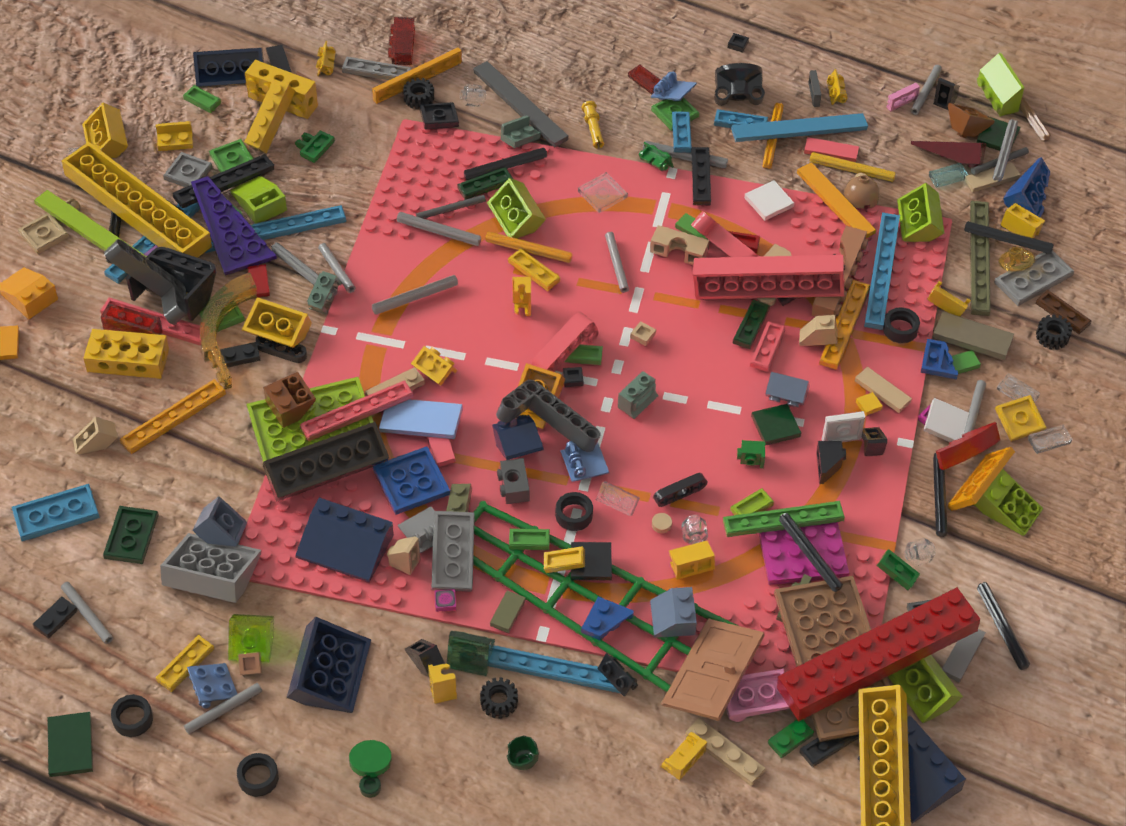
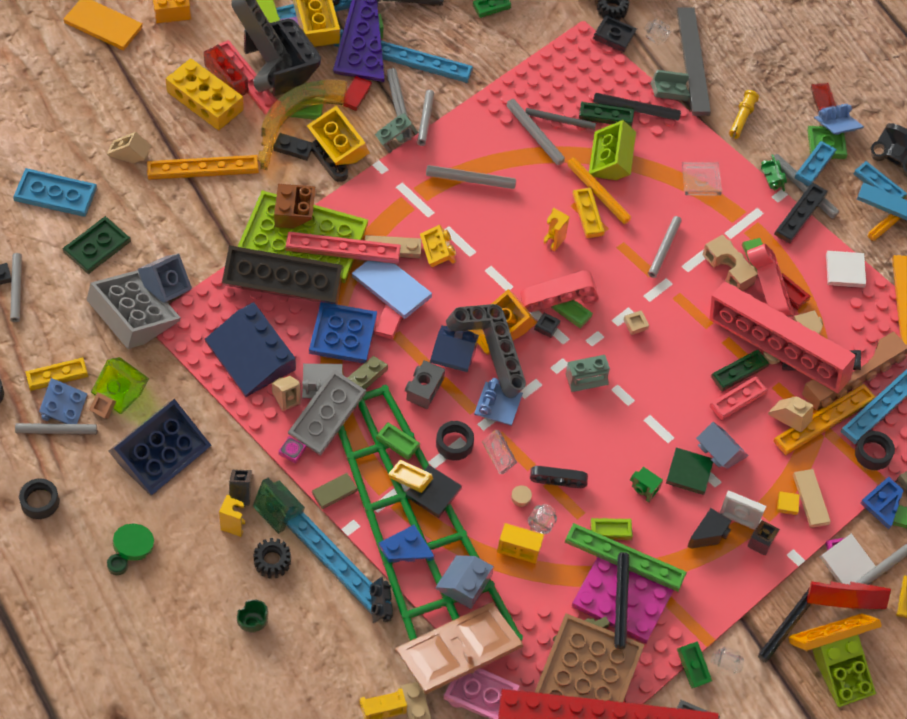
camera: 30 degrees right, 5 degrees up
lime slope [229,176,287,224] -> none

